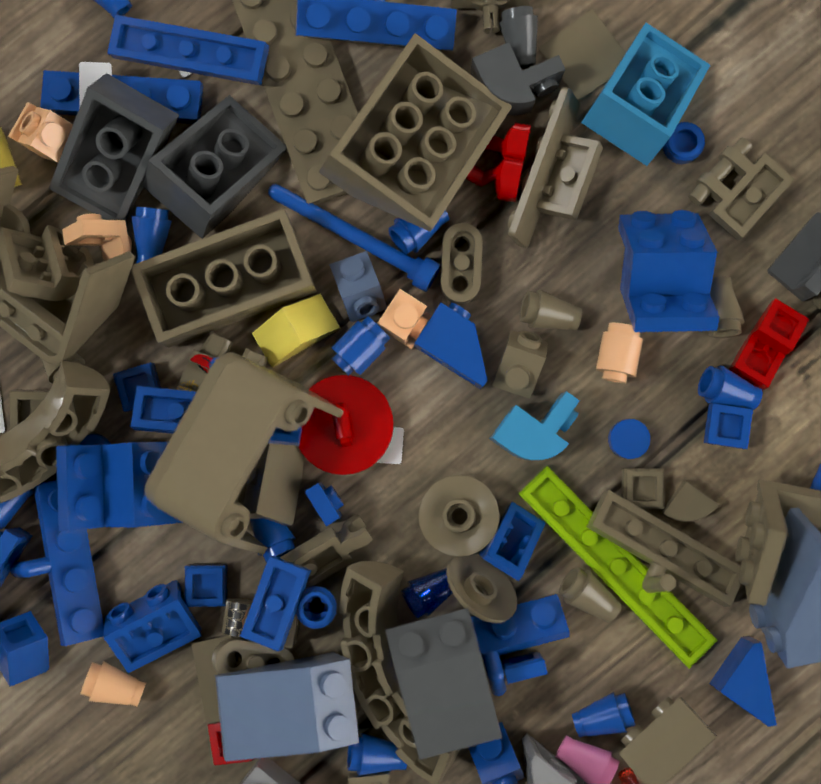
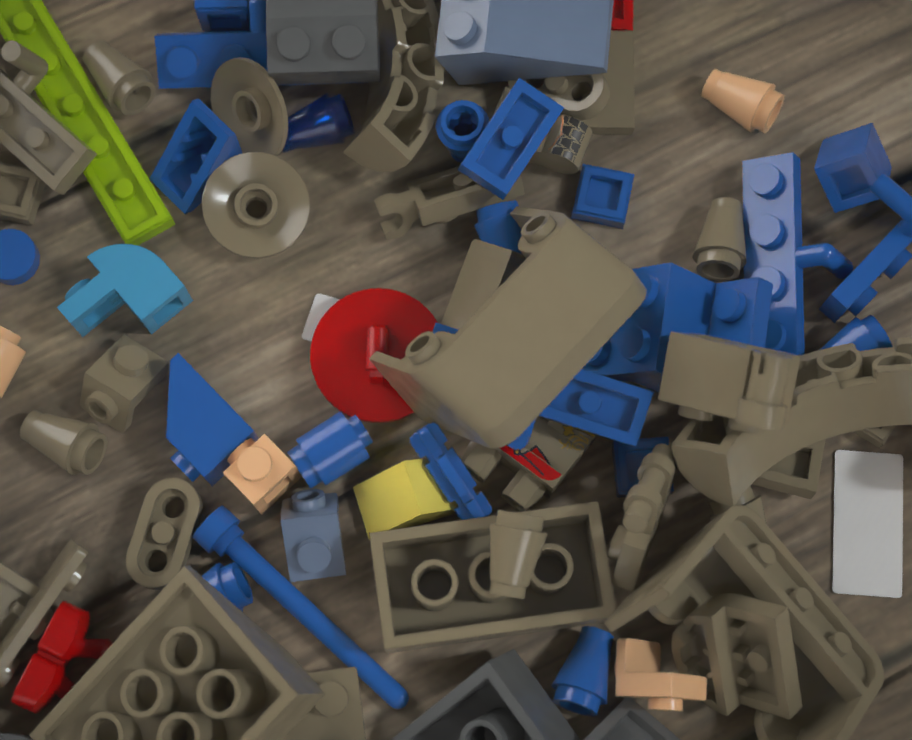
camera: 165 degrees left, 10 degrees down
blue bracket [103,580,201,673] -> none
blue plate [305,482,344,526] -> none
none -> blue axle [409,422,492,520]
none -> dark tan cone [490,510,548,599]
none -> dark tan plate [608,444,675,592]
none -> dark tan hinge [658,332,801,434]
none -> dark tan cone [693,197,747,281]

